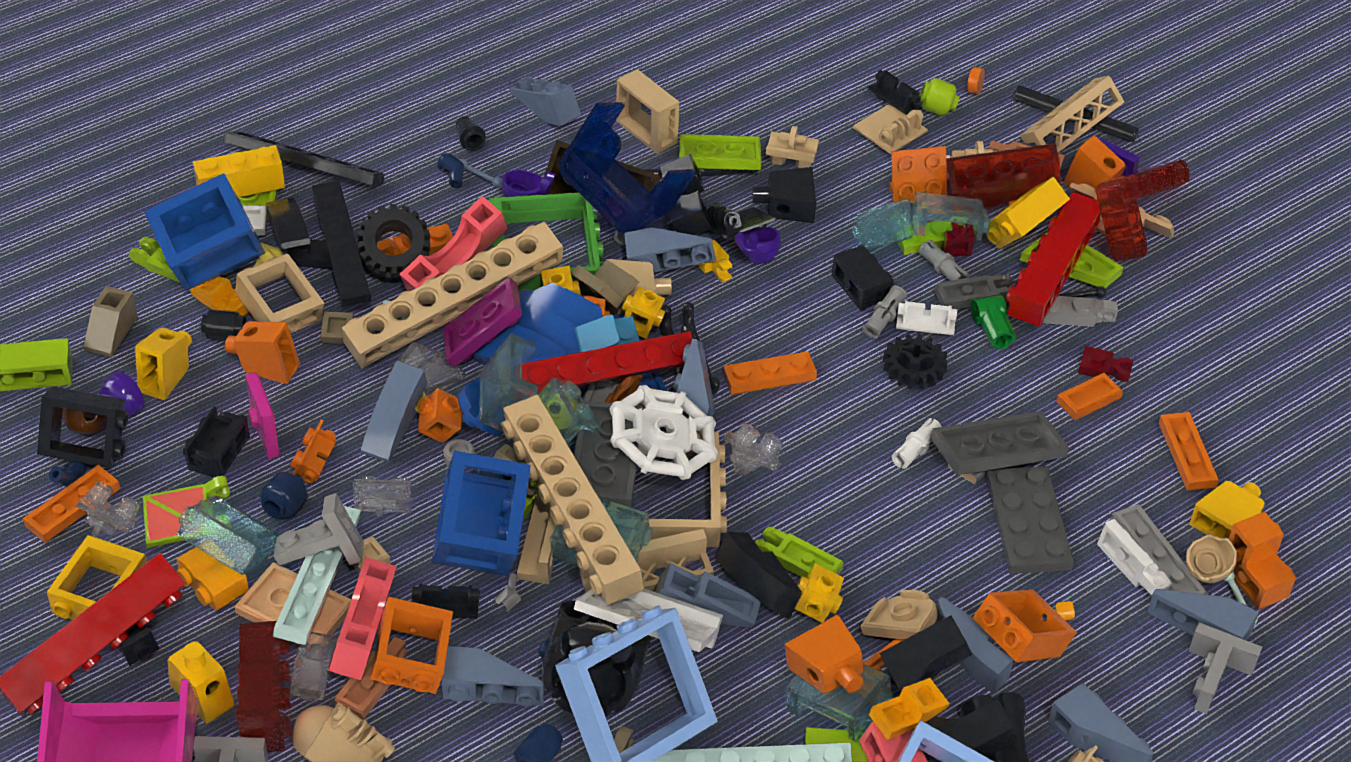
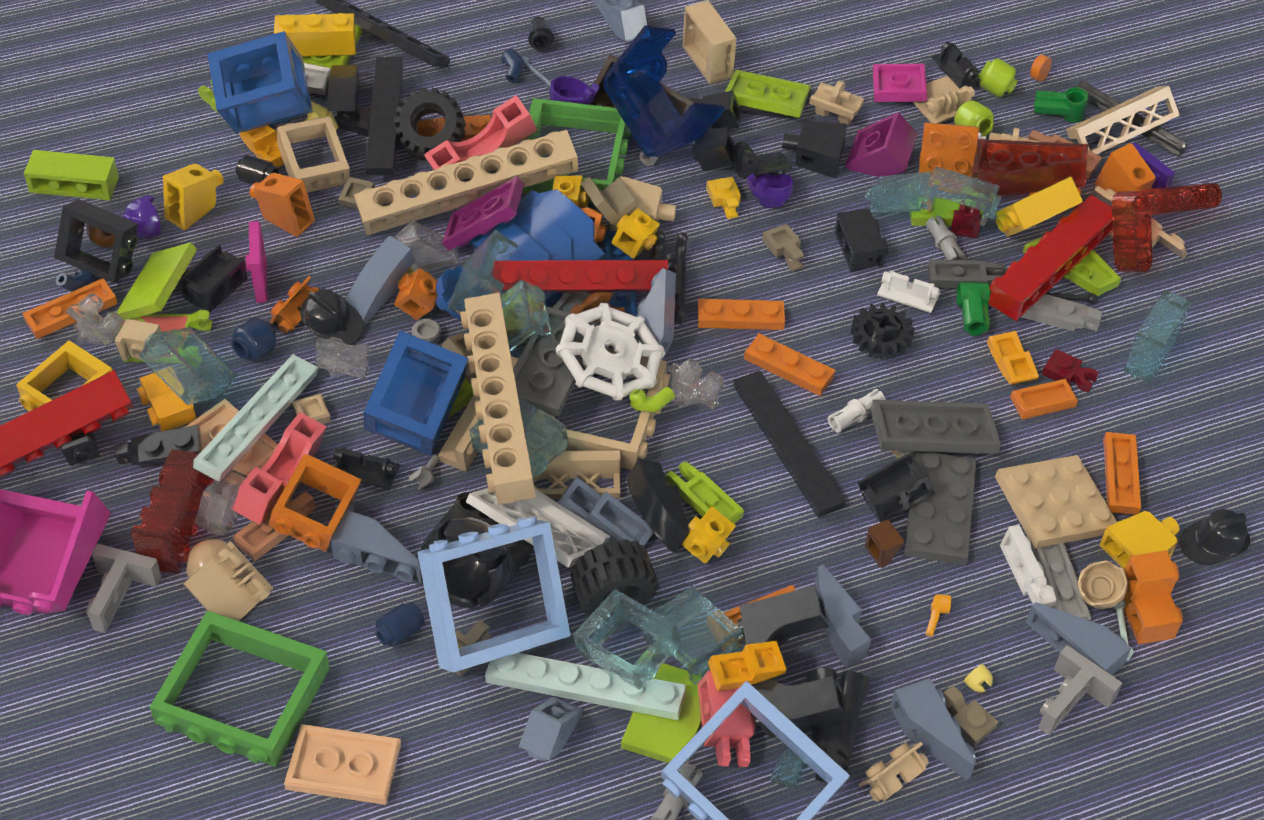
camera: 15 degrees right, 5 degrees up
dark tan slope [83,286,138,357] -> none
yellow torso [168,641,235,724] -> none
light grey bracket [273,493,364,566] -> none
dark azure slope [574,314,639,352] -> none
sand blue slope [624,227,716,272] -> none
orange torso [785,615,864,693] -> none
tan tile [861,590,938,640] -> none
light grey pin [863,285,907,339] -> none
orange window [973,589,1077,662] -> none
none -> black hinge [114,425,202,468]
none -> lime tile [115,242,197,321]
none -> tan brick [115,319,166,361]
none -> black piece [300,289,364,348]
none -> black tyre [570,540,659,620]
none -> clear light blue window [573,589,681,690]
none -> lime arm [629,387,675,413]
none -> black tile [733,370,846,518]
none -> orange plate [744,333,835,396]
none -> dark tan plate [762,223,804,271]
none -> magenta slope [845,112,918,179]
none -> black hinge [857,452,935,522]
none -> reddish brown slope [865,519,904,568]
none -> dark pink tile [873,64,927,102]
none -> dark tan plate [943,686,999,748]
none -> lime head [954,100,994,136]
none -> light yellow hinge [963,663,993,693]
none -> light orange slope [986,331,1039,385]
none -> tan plate [995,455,1117,549]
none -> green piece [1033,87,1088,123]
none -> clear light blue window [1124,290,1192,383]
none -> black piece [1179,509,1250,565]

